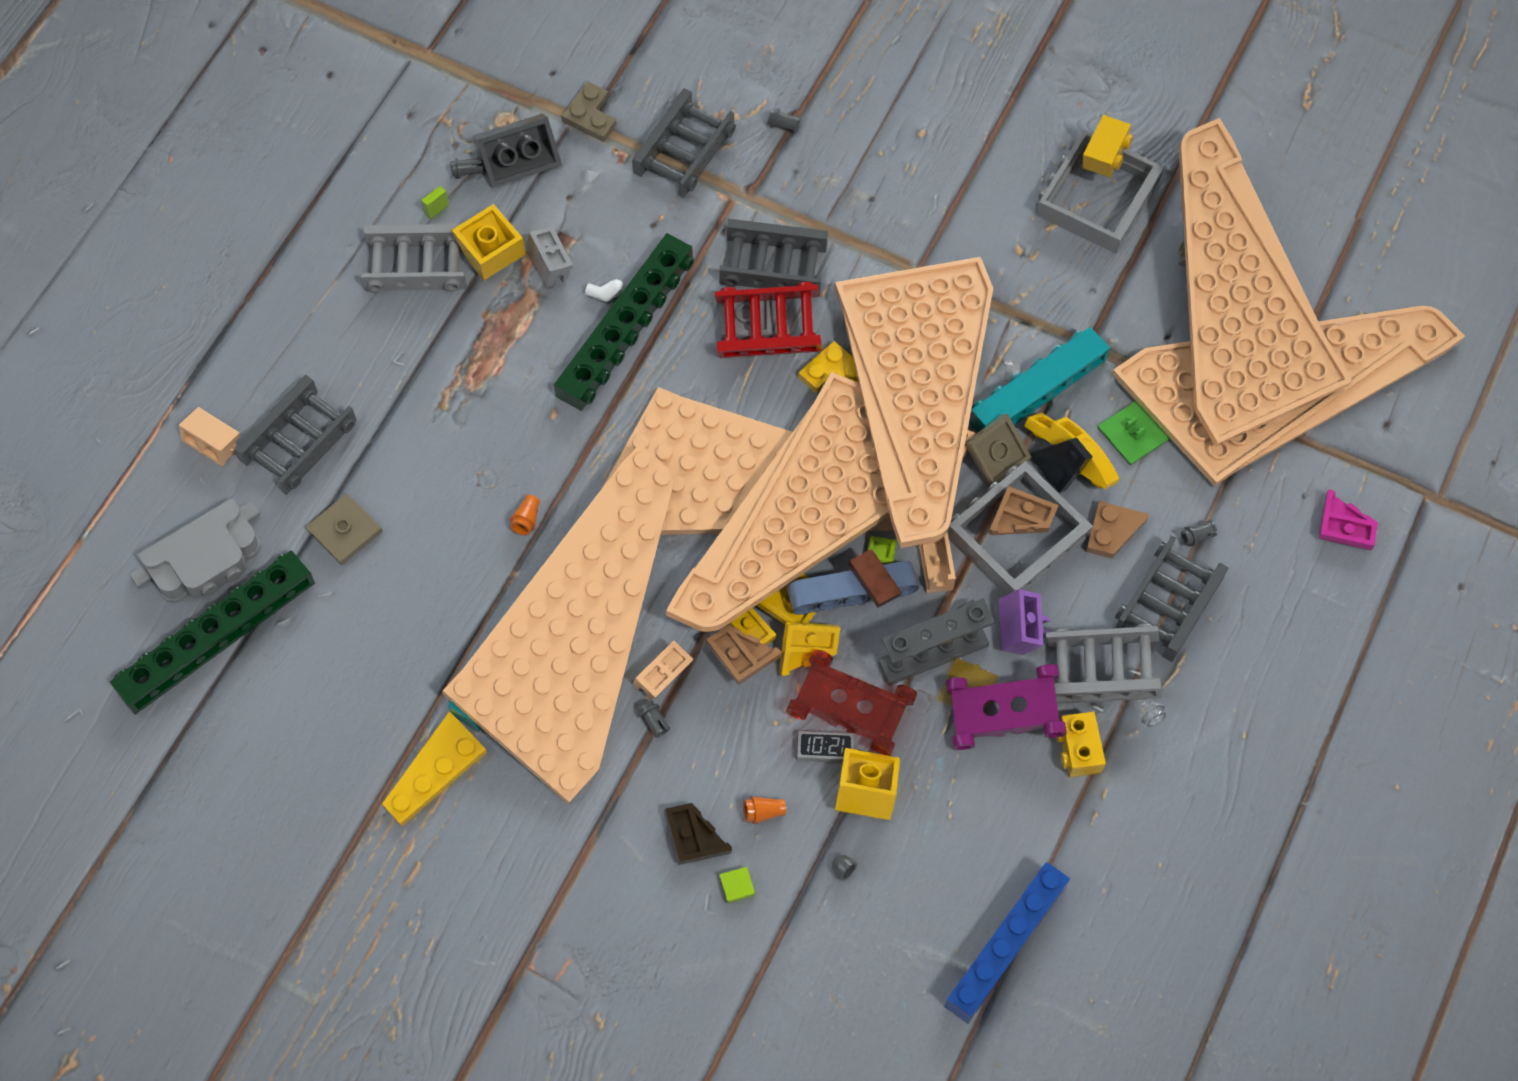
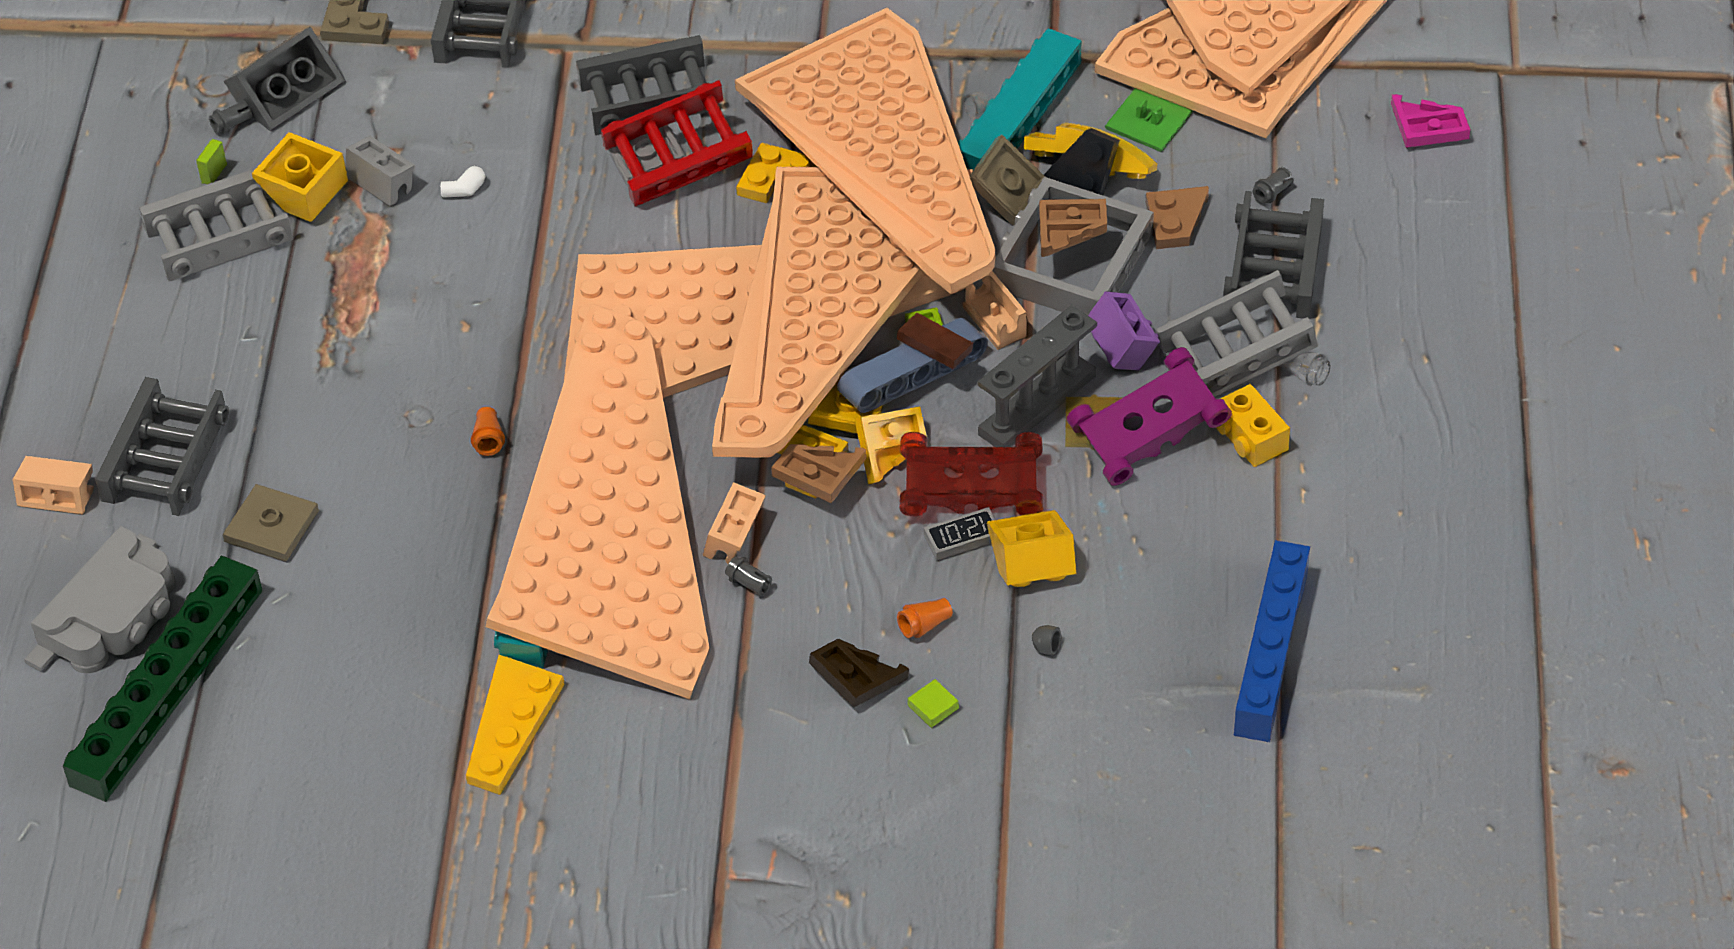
camera: 20 degrees left, 15 degrees down
dark green brick [554,233,694,411] -> none

